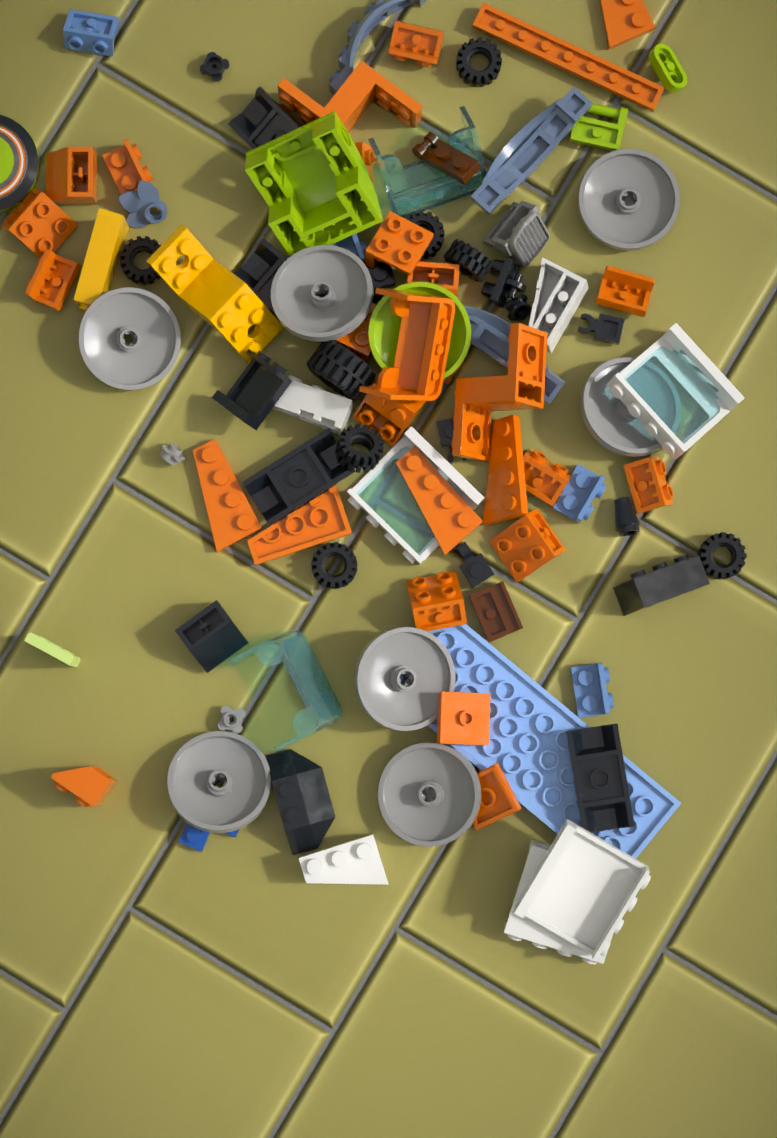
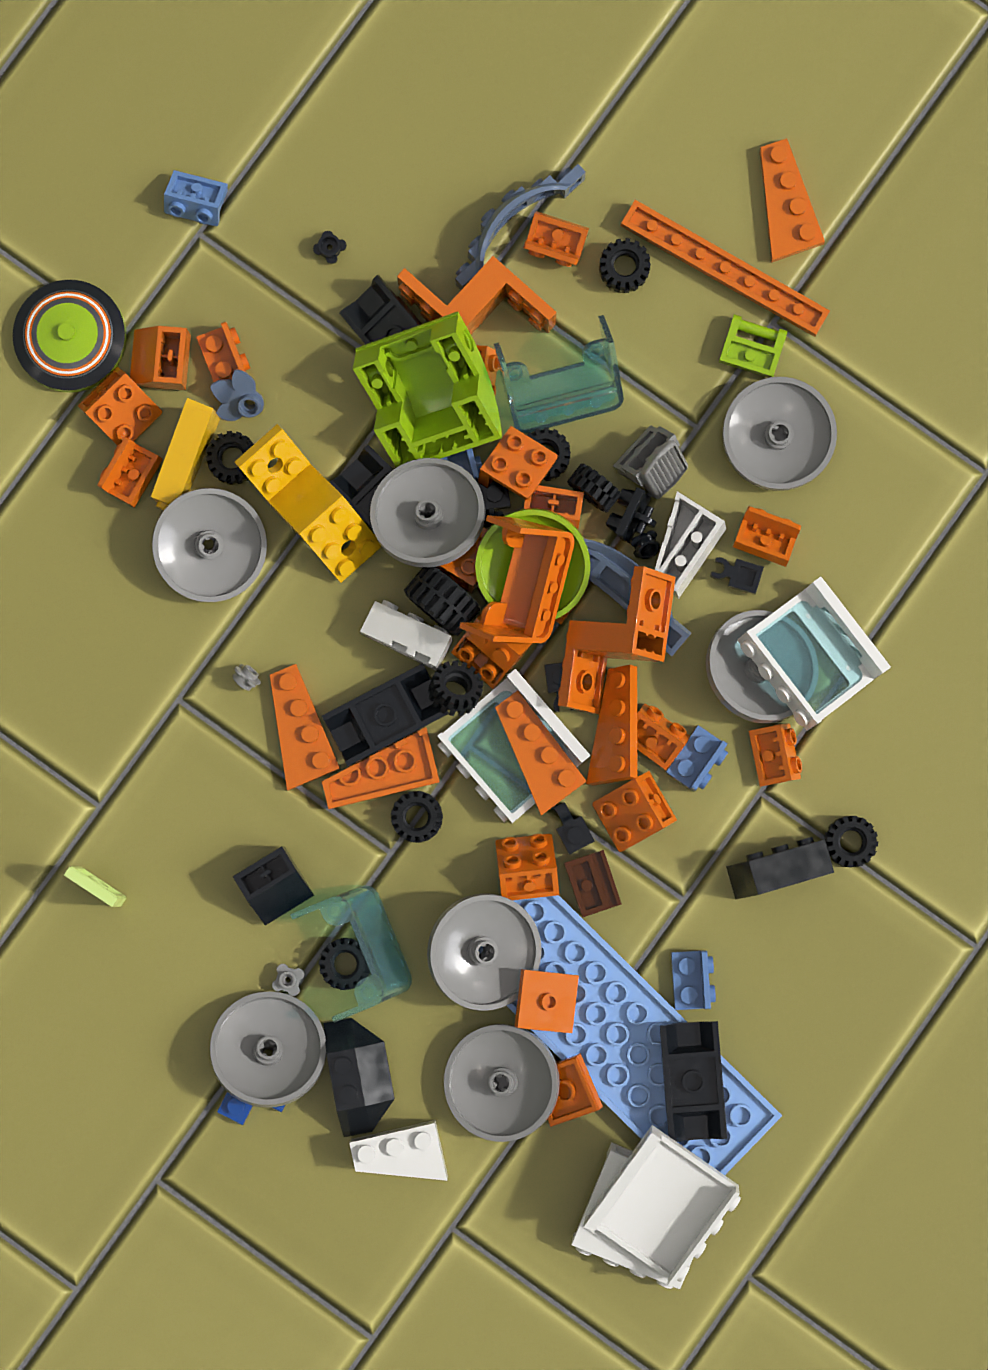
camera: 10 degrees right, 0 degrees up
orange slope [50,766,117,808] -> none
black panel [212,349,292,431] -> none
reddish brown plate [412,132,481,185] -> none
sand blue piece [470,87,593,215] -> none
black cone [614,497,641,537] -> none
lime plate [649,44,687,93] -> none
none -> black tyre [319,938,372,990]

